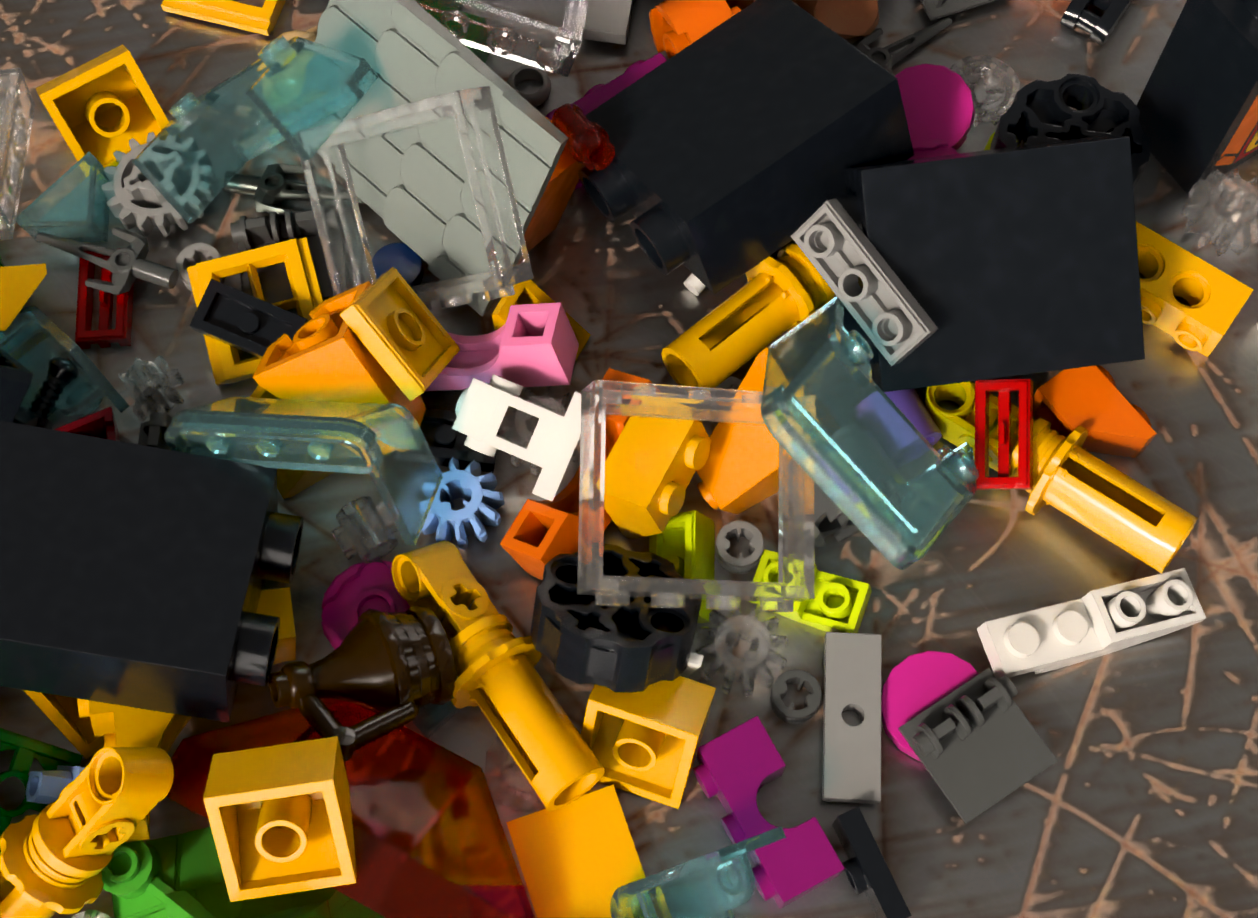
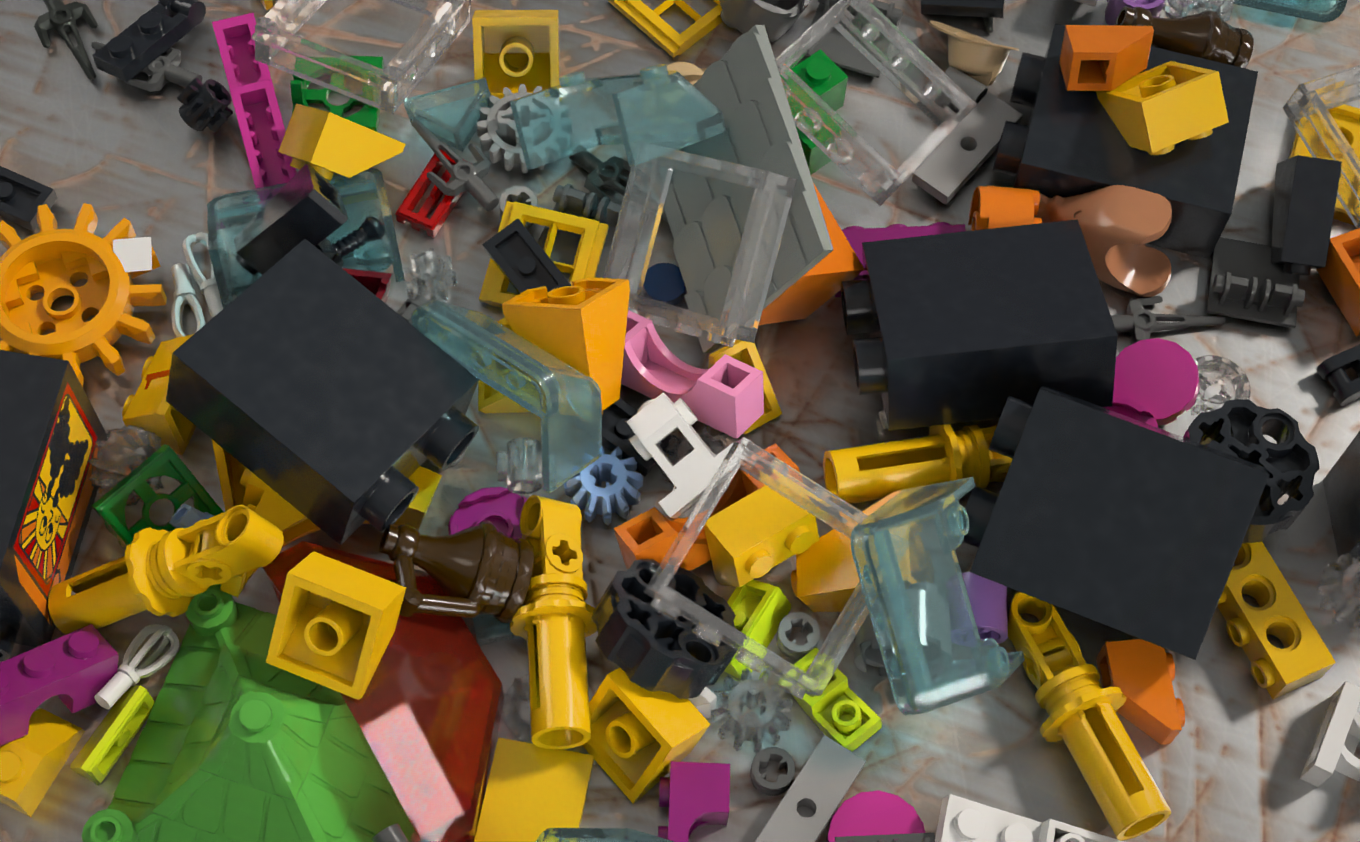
camera: 25 degrees right, 5 degrees down
yellow tile [339,267,460,402] -> none
light grey piece [507,65,551,107] -> none
clear red pin [552,103,615,171] -> none
light grey tile [791,198,939,366] -> none
red tile [974,379,1033,490] -> none

